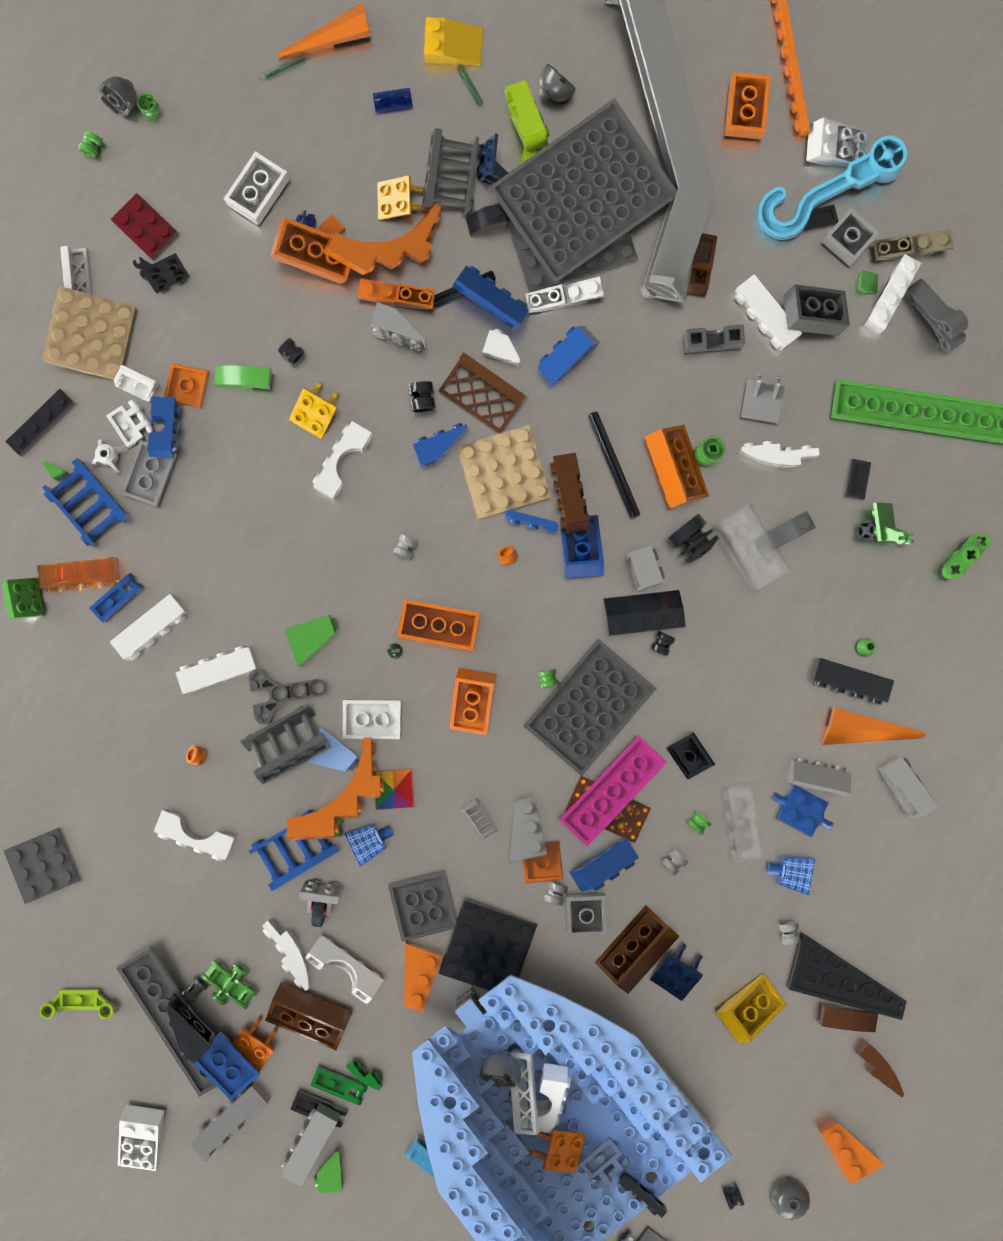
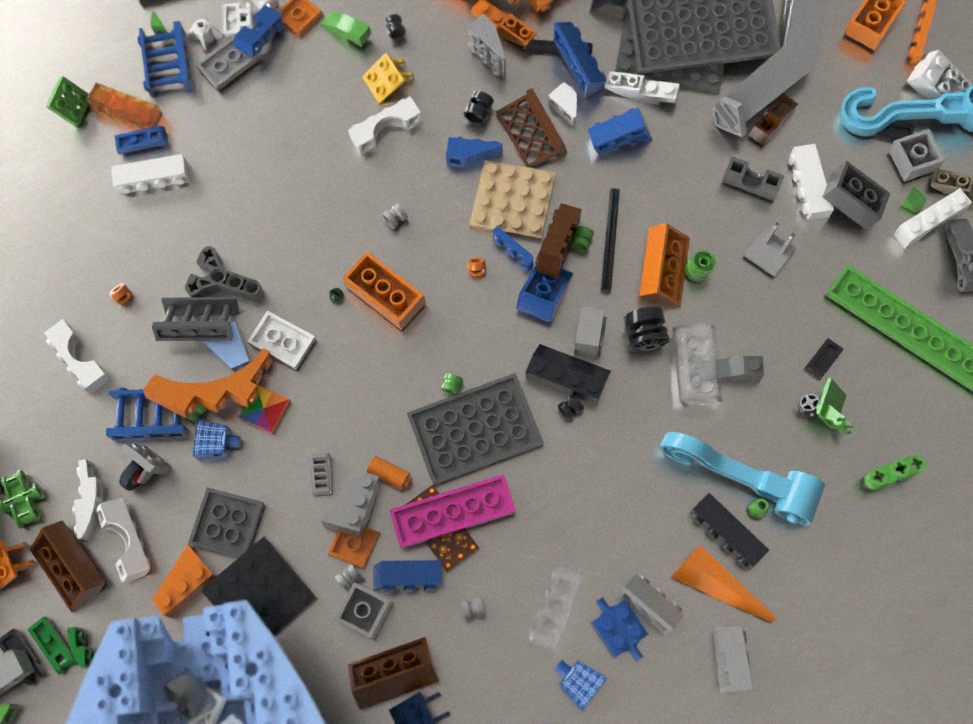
camera: 35 degrees right, 15 degrees down
white brick [176,645,259,694] -> none
bright green slope [285,615,338,667] -> none
orange slope [449,668,497,735] -> none
black slope [666,731,715,780] -> none
bright green wheel [687,811,712,836] -> none
white slope [739,441,820,468] -> none
none -> orange brick [367,456,412,491]
none -> bright green wheel [571,226,594,251]
none -> medium azure piece [660,432,825,526]

